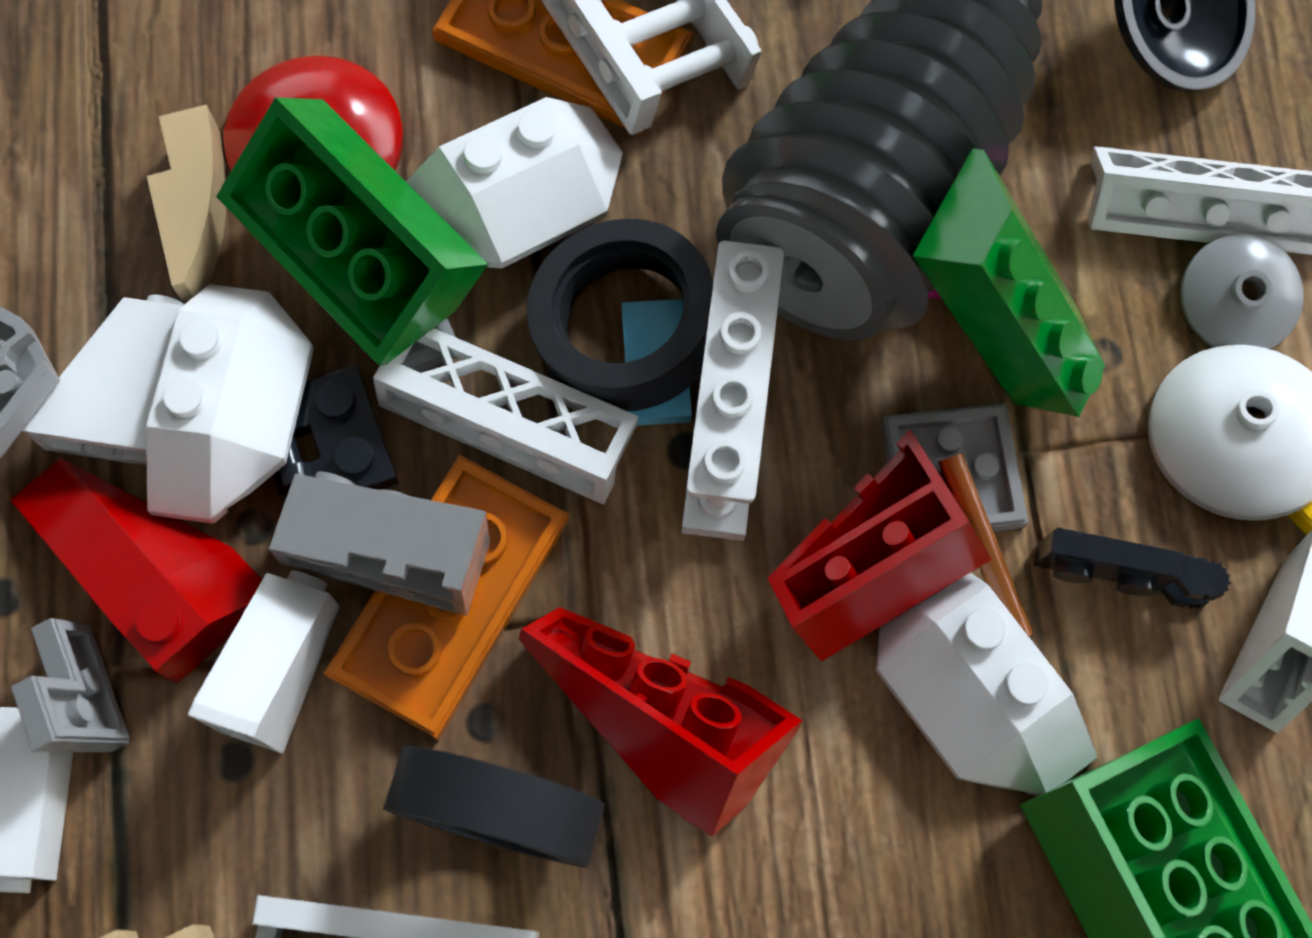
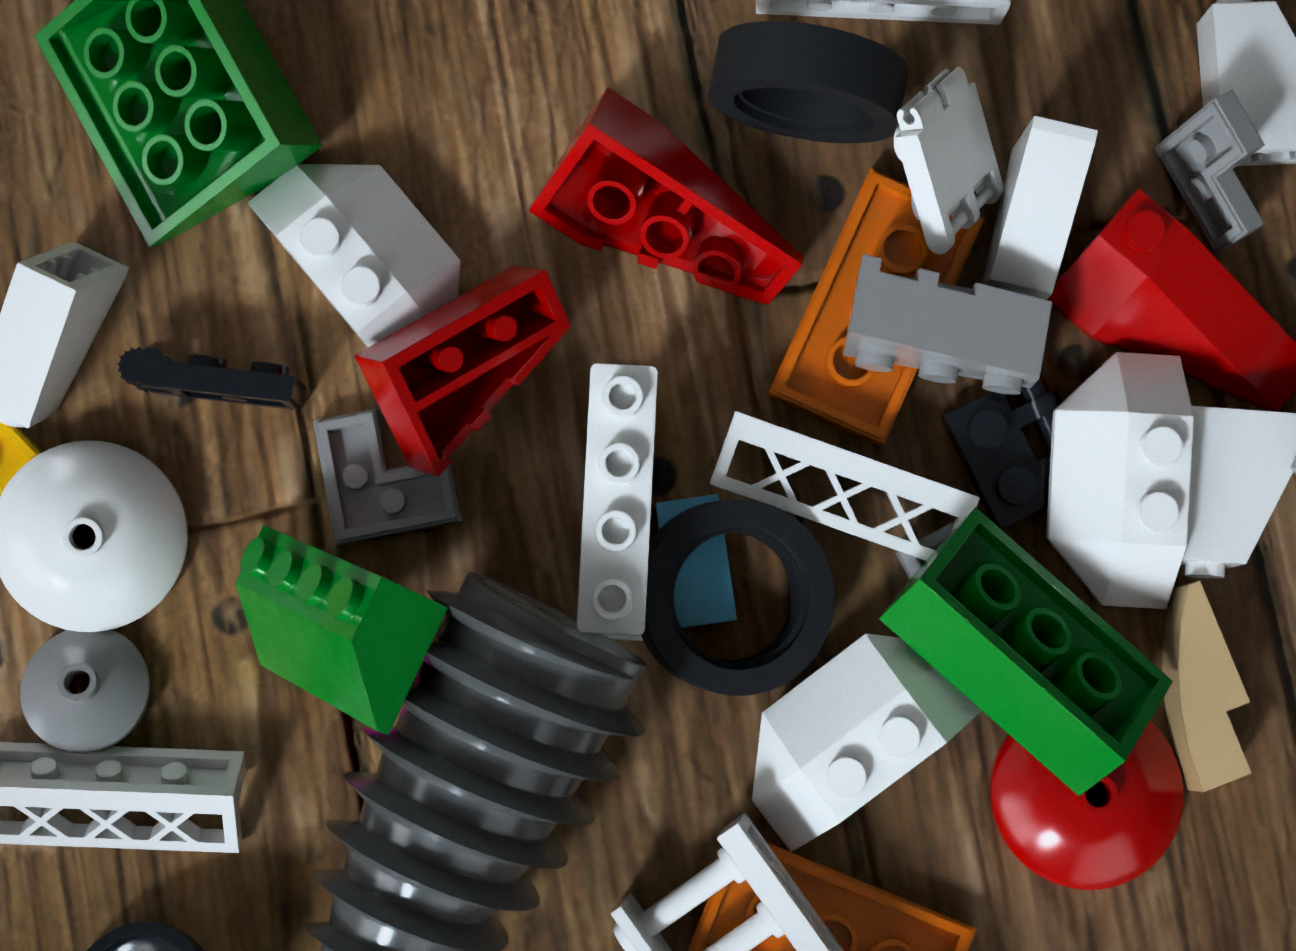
camera: 175 degrees right, 10 degrees up
dark orange bar [938,453,1033,636] -> none
none -> white plate [894,67,1004,254]

